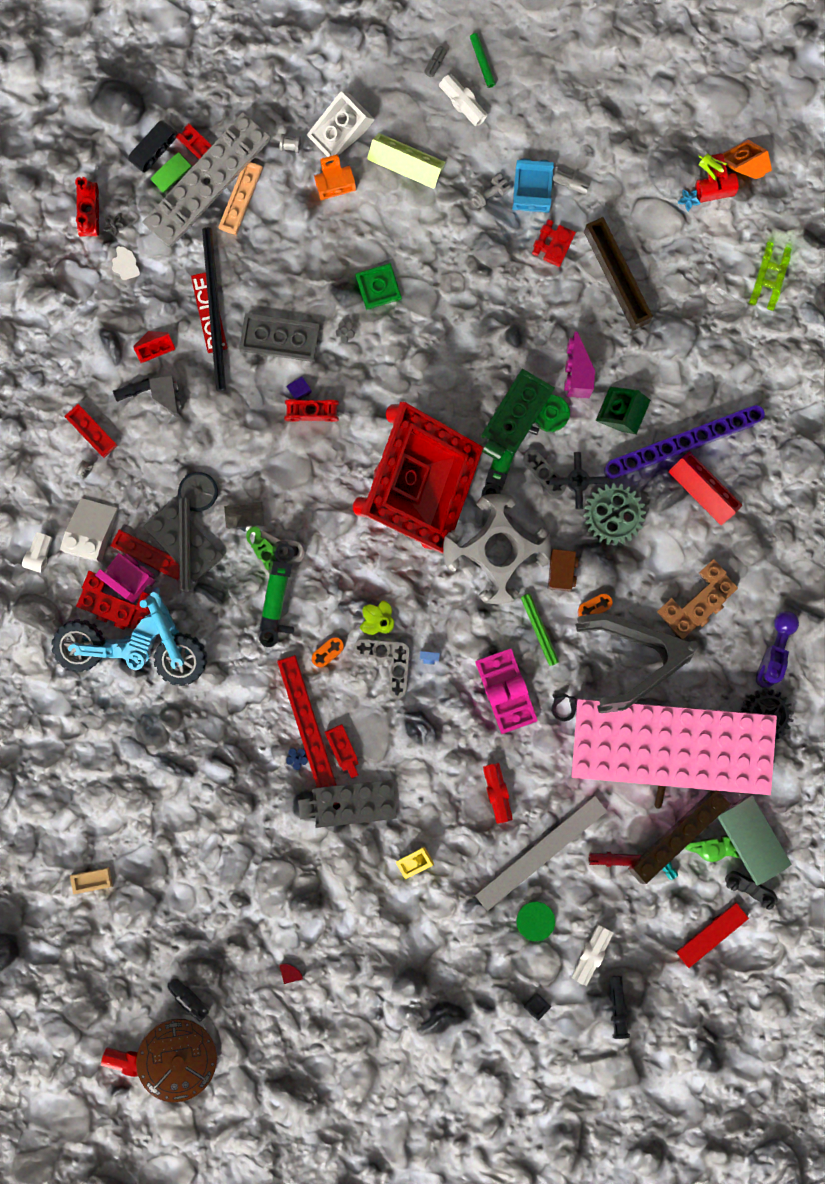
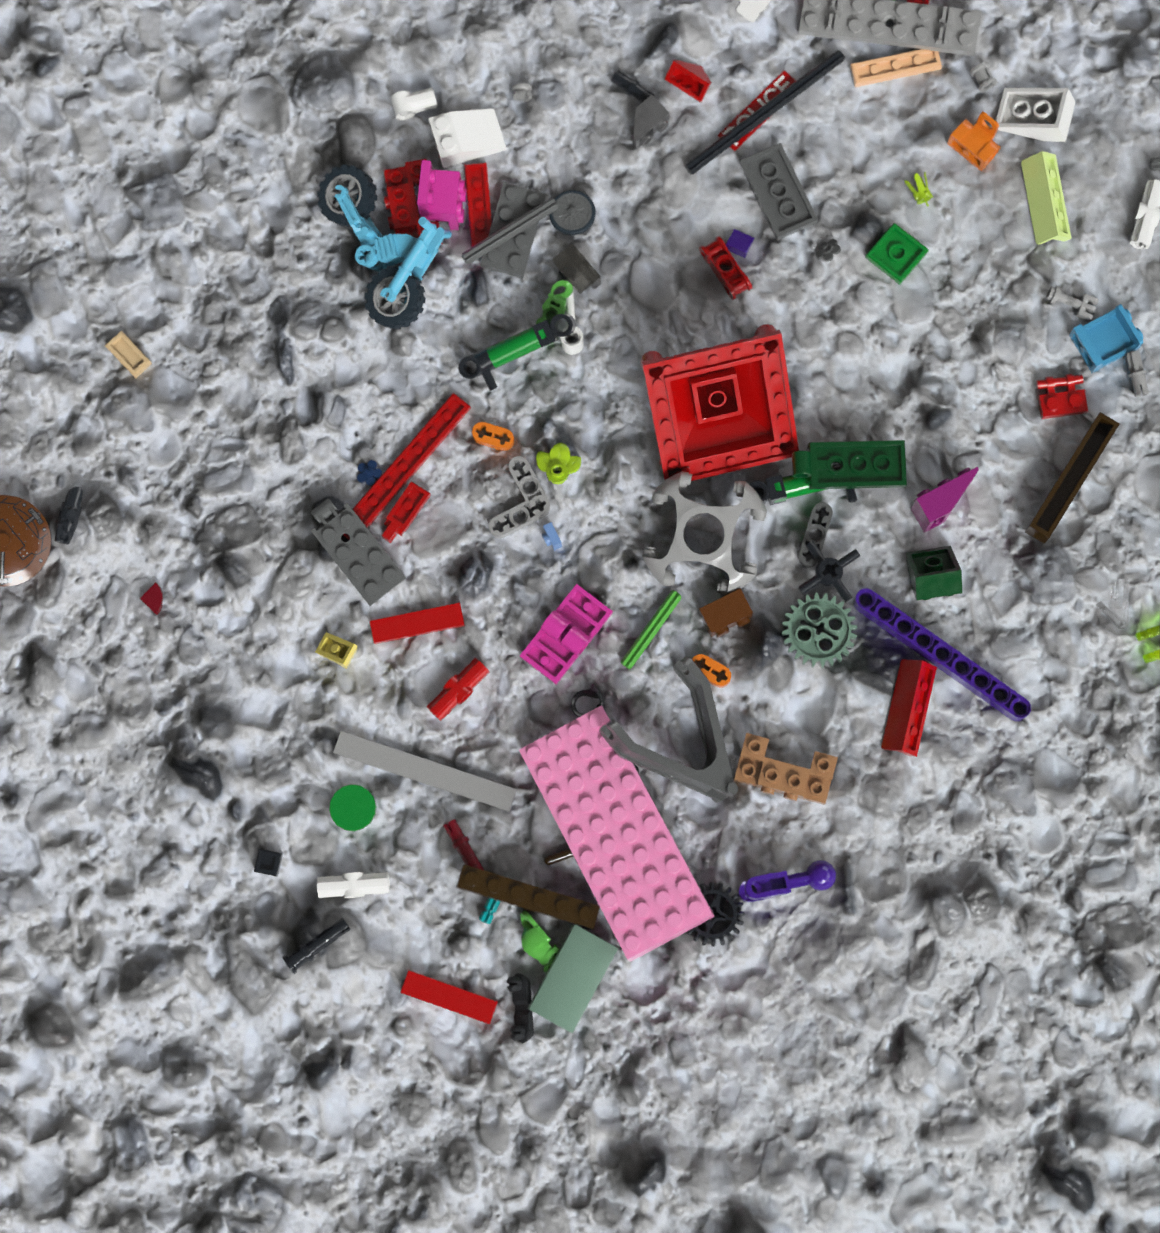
camera: 65 degrees right, 5 degrees down
red plate [64,404,118,458] -> none
green tile [534,394,570,432] -> none
none -> red tile [370,603,465,644]
none -> lime piece [904,171,933,206]

